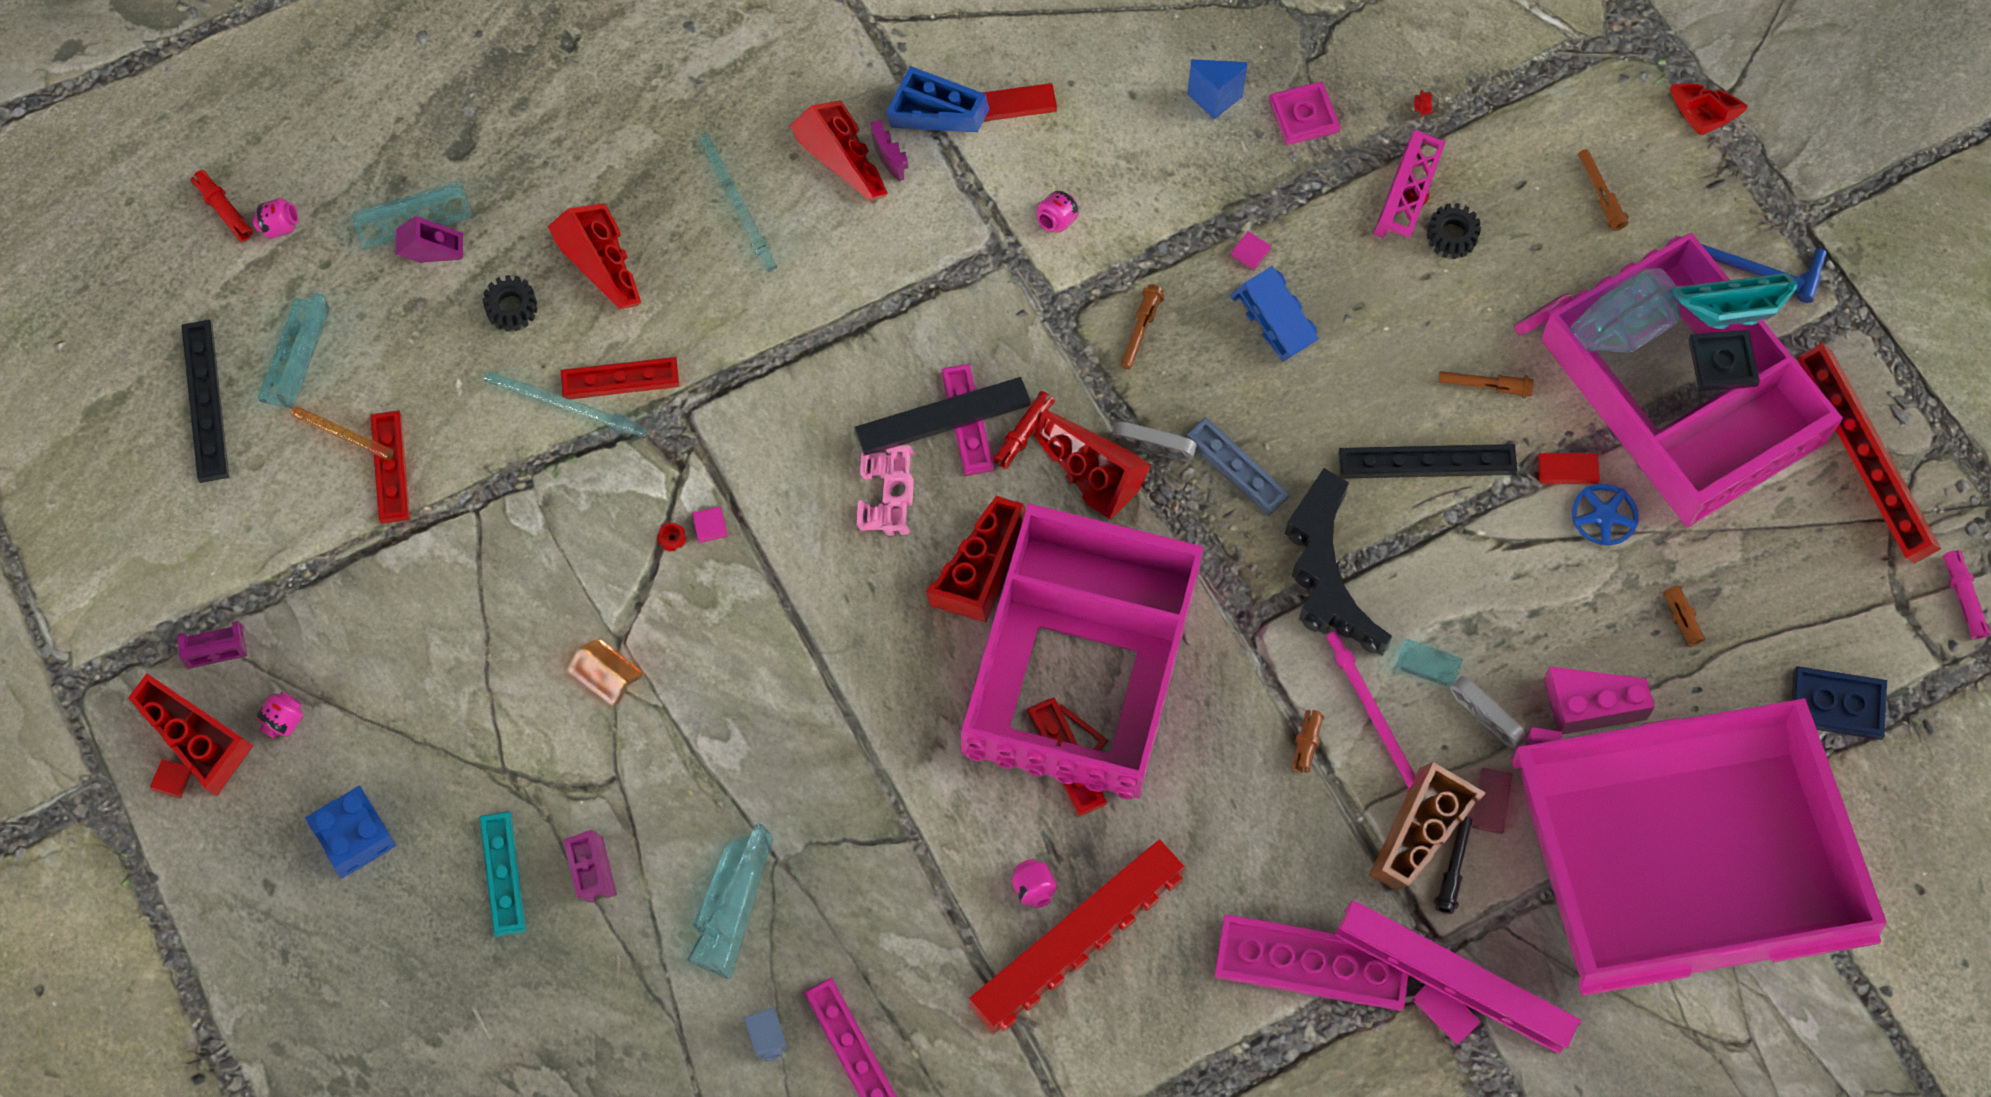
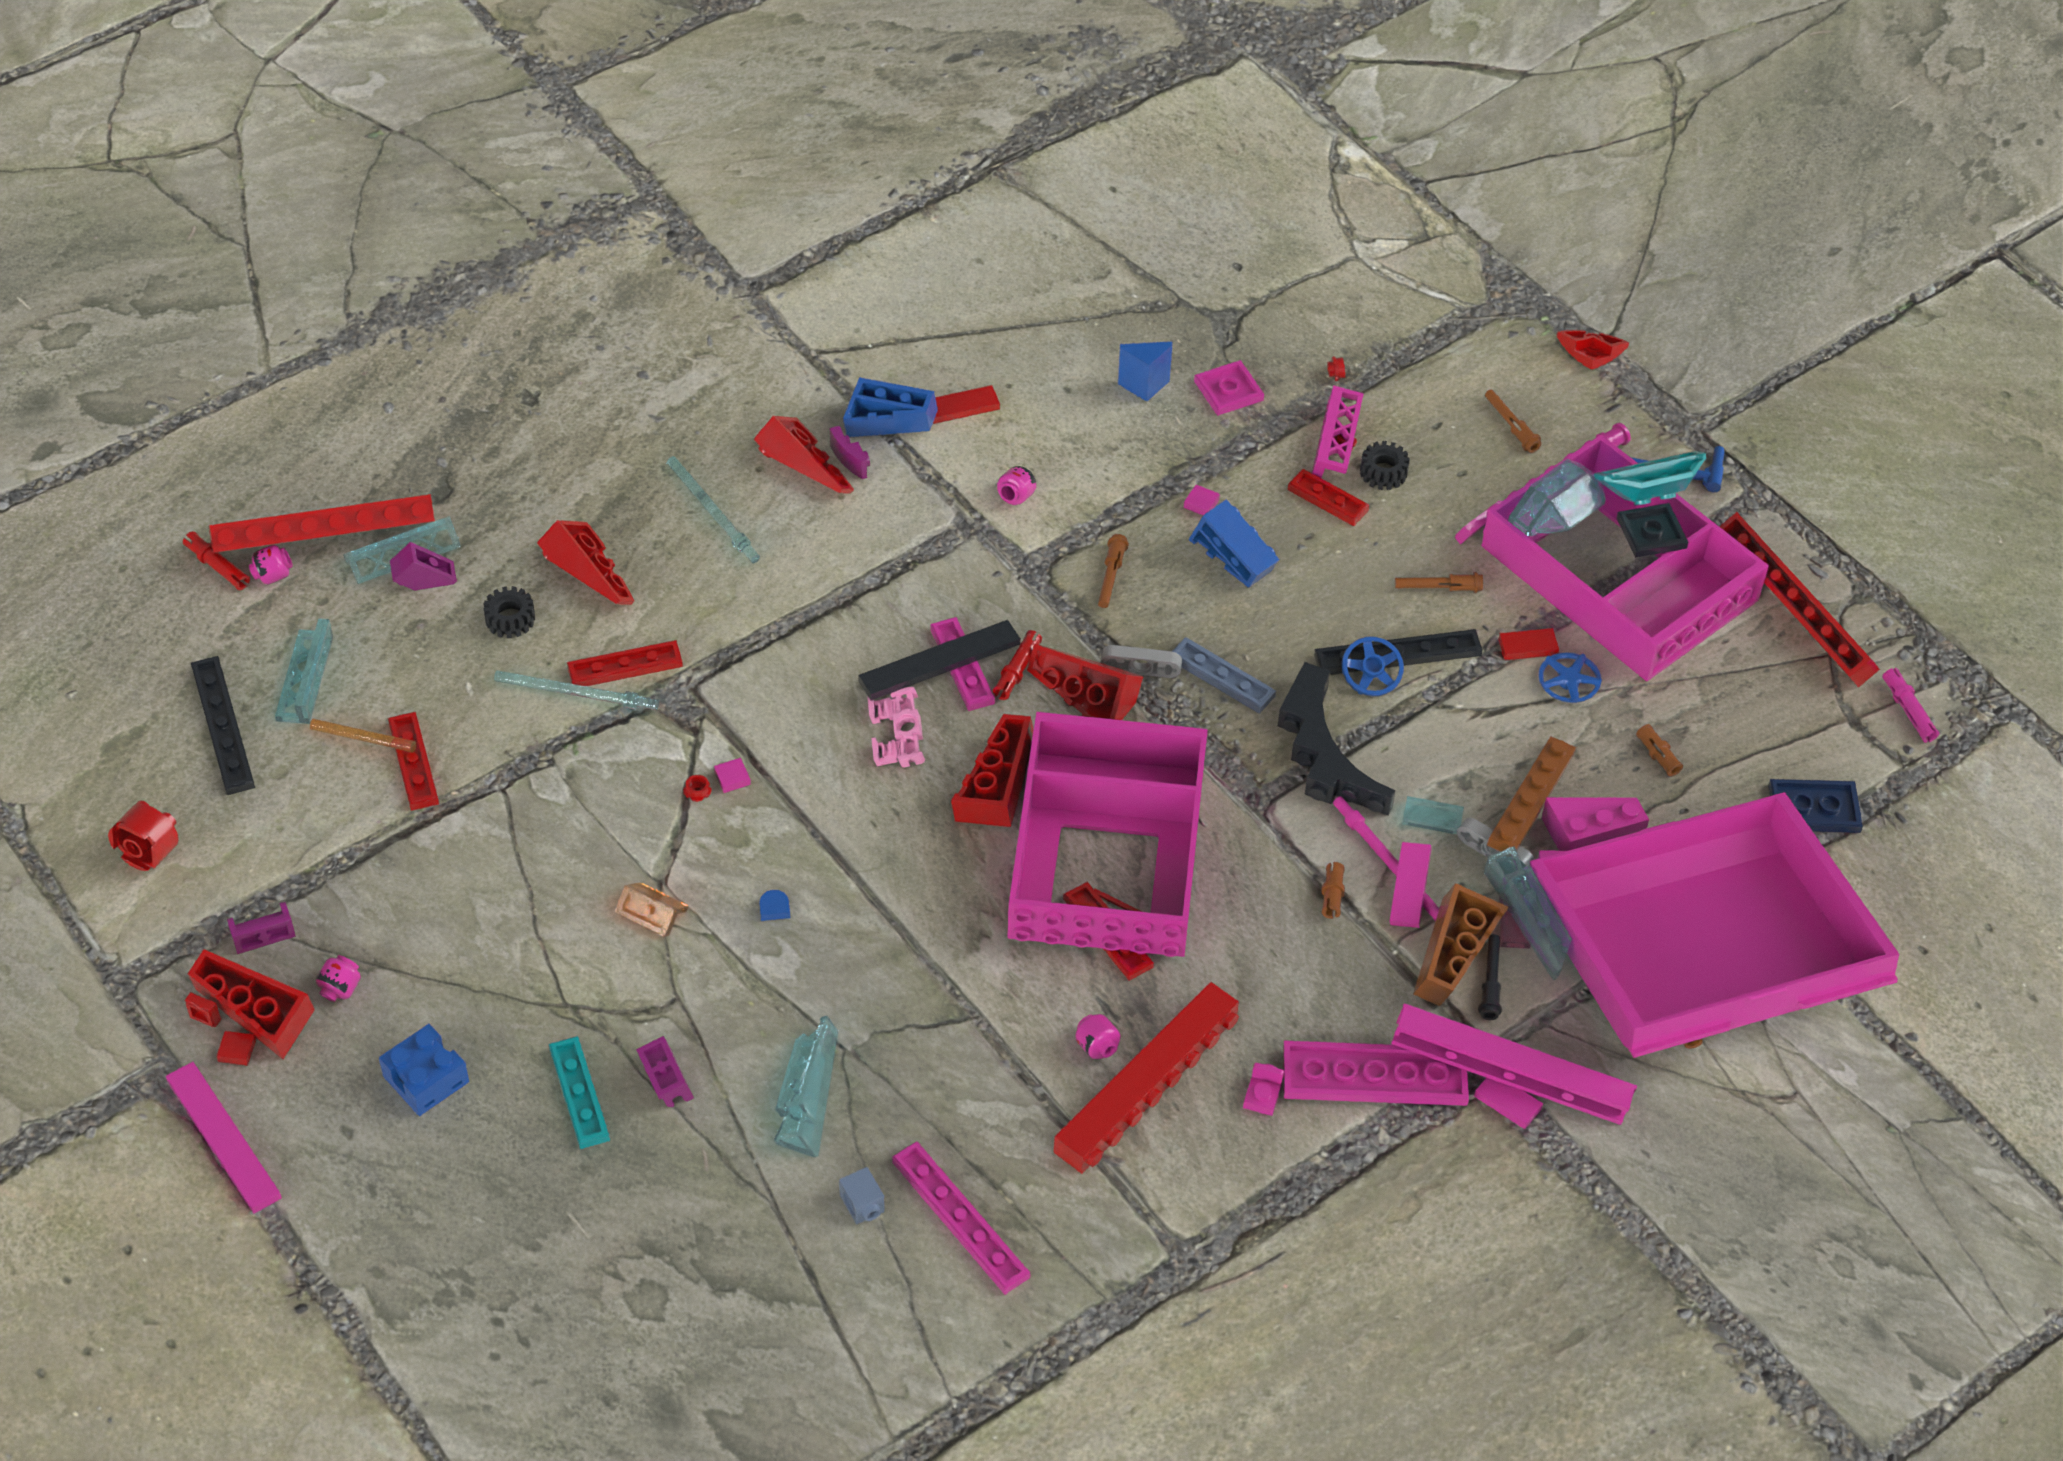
camera: 10 degrees left, 15 degrees down
none -> red brick [108,800,179,871]
none -> dark pink tile [165,1062,282,1214]
none -> red tile [185,992,221,1028]
none -> red brick [208,494,435,553]
none -> blue tile [759,890,790,921]
none -> dark pink bracket [1243,1063,1284,1116]
none -> red tile [1288,469,1370,526]
none -> blue wheel [1341,637,1404,696]
none -> dark pink tile [1390,842,1432,928]
none -> clear light blue wedge [1484,846,1572,980]
none -> dark orange plate [1487,736,1577,857]
none -> dark pink bush [1595,422,1631,447]

